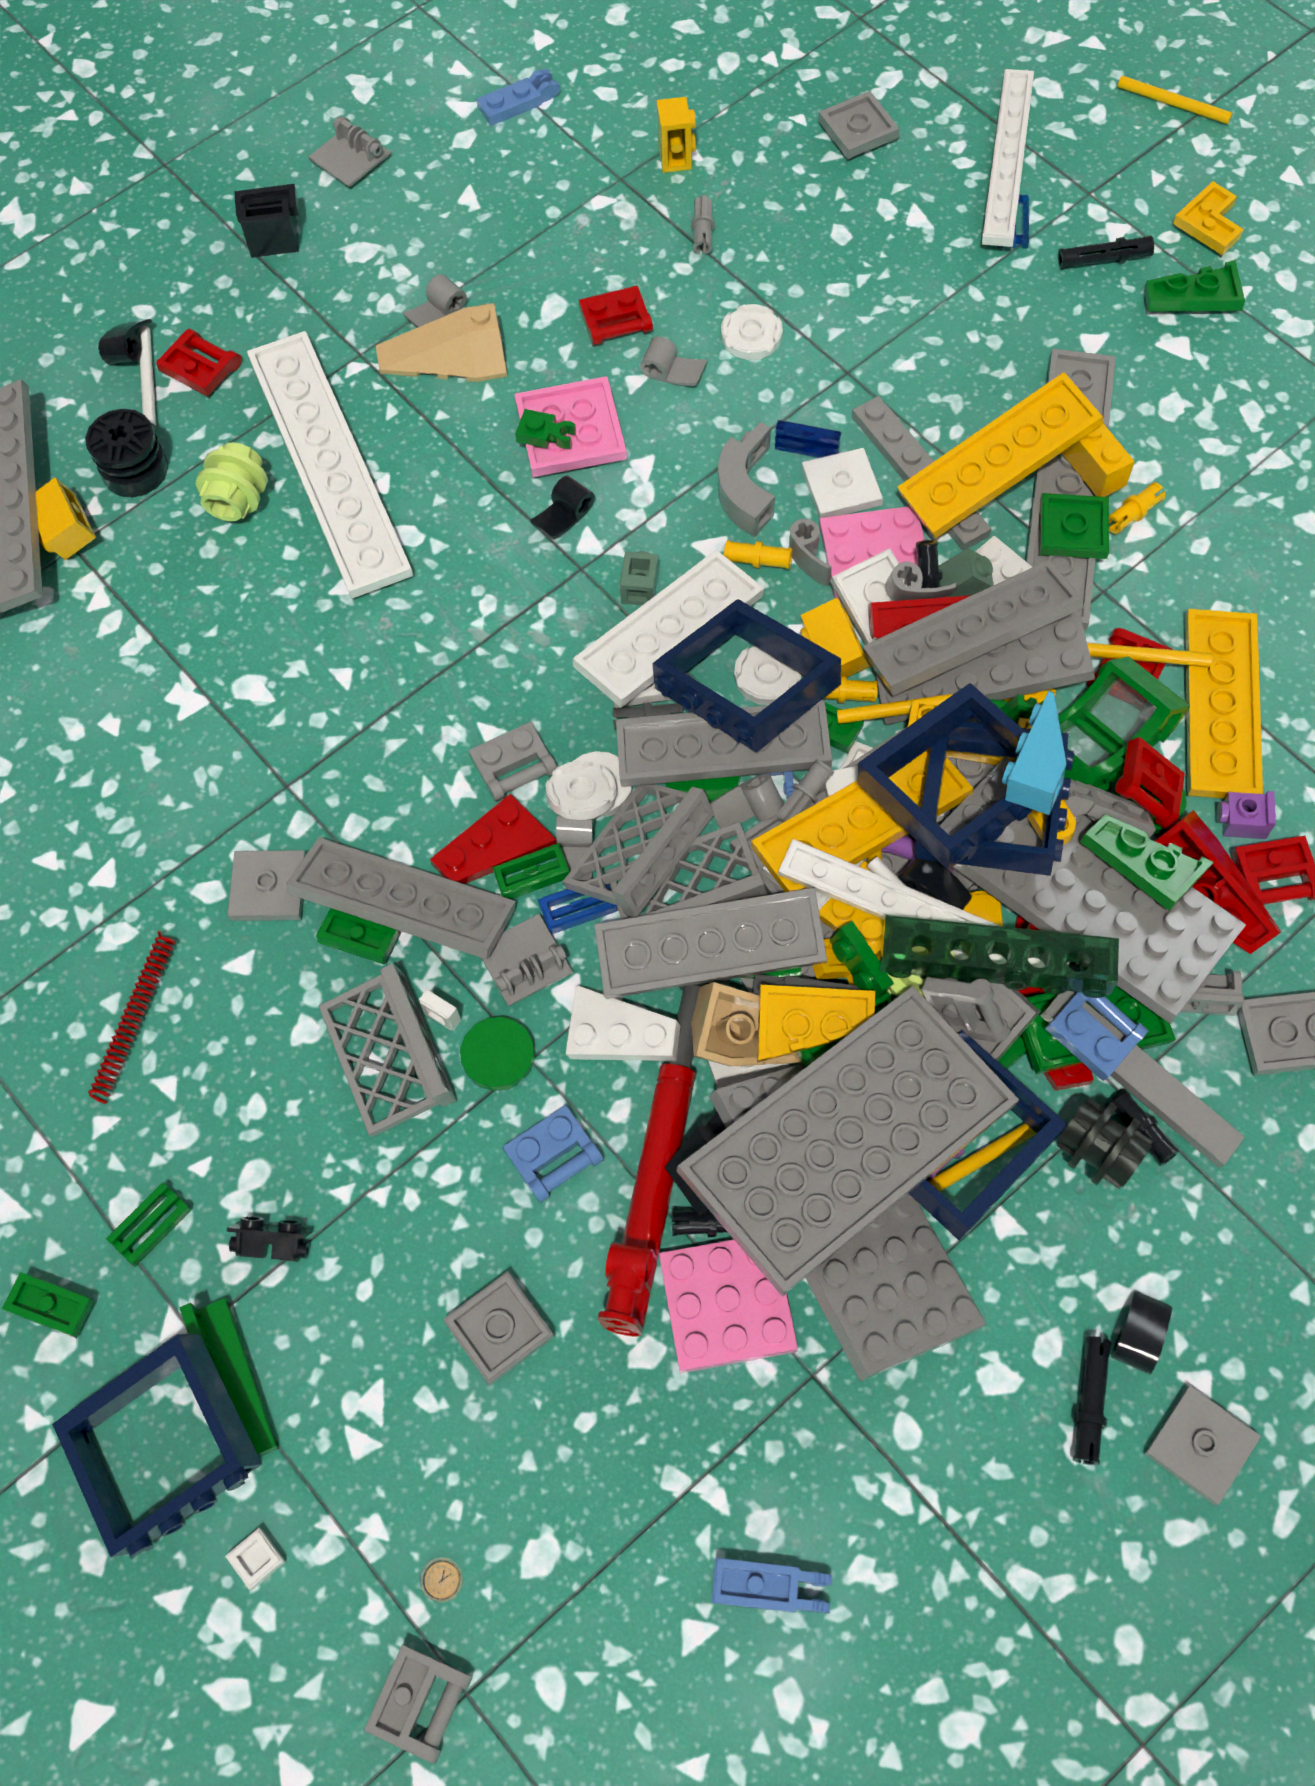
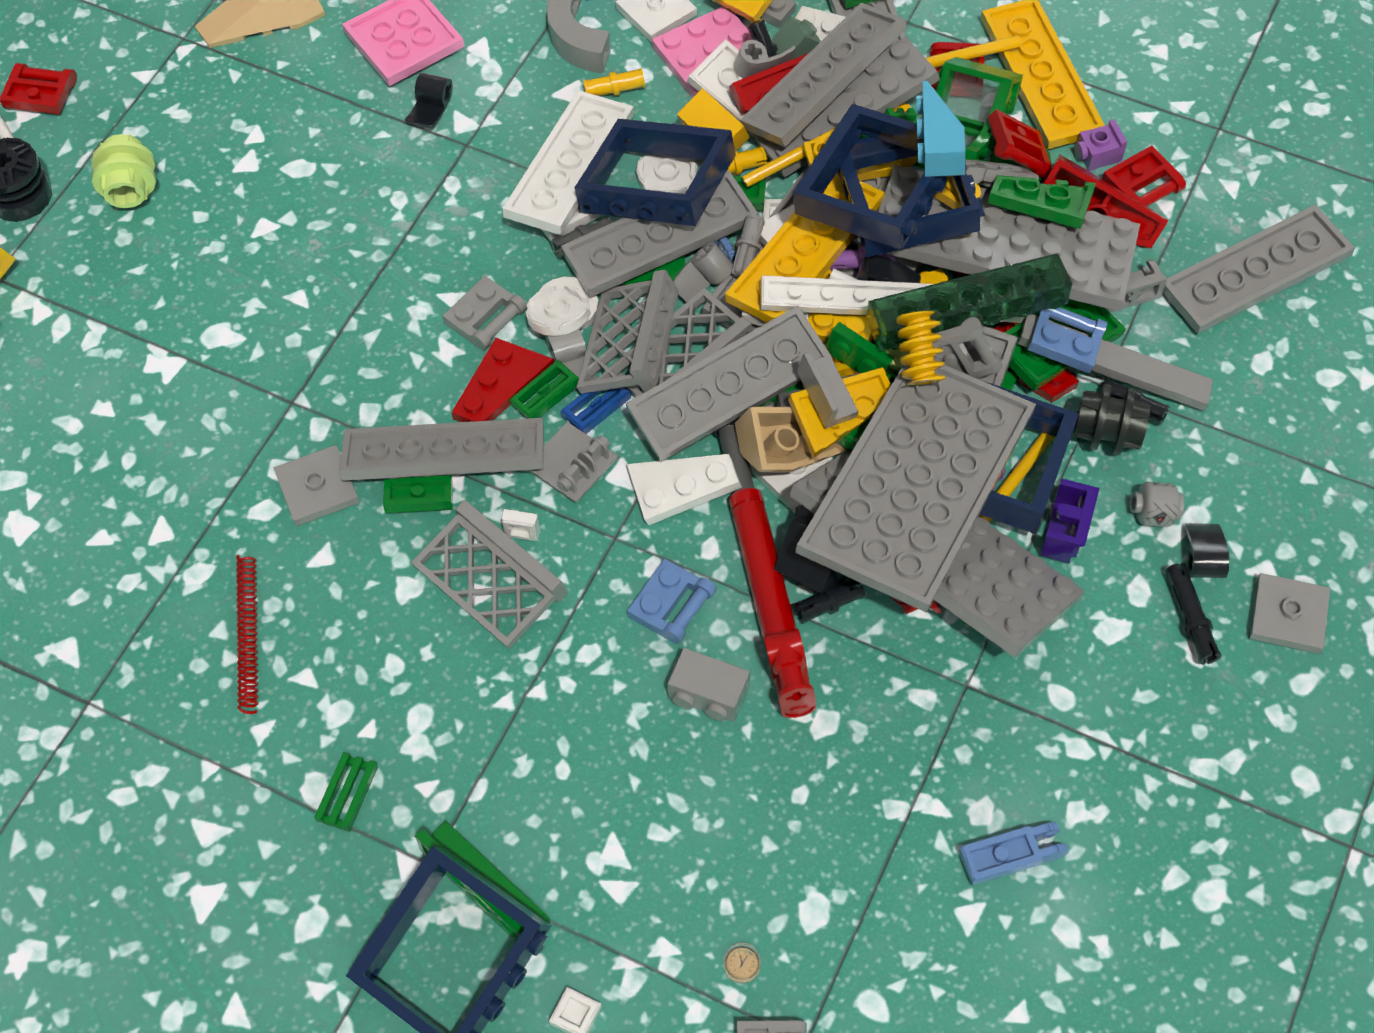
camera: 25 degrees left, 5 degrees down
green plate [2,1272,94,1339] -> none
black hinge [227,1216,314,1262] -> none
white plate [247,331,413,599] -> none
light grey plate [443,1271,554,1386] -> none
green tile [460,1017,535,1091] -> none
green plate [515,409,576,449] -> none
sand green brick [620,551,659,606] -> none
bright pink plate [659,1240,798,1373] -> none
light grey panel [789,519,832,586] -> none
none -> light grey brick [668,648,750,722]
none -> light grey panel [797,352,859,428]
none -> yellow piece [896,311,946,385]
none -> dark purple window [1041,478,1100,563]
none -> light grey head [1130,482,1184,527]

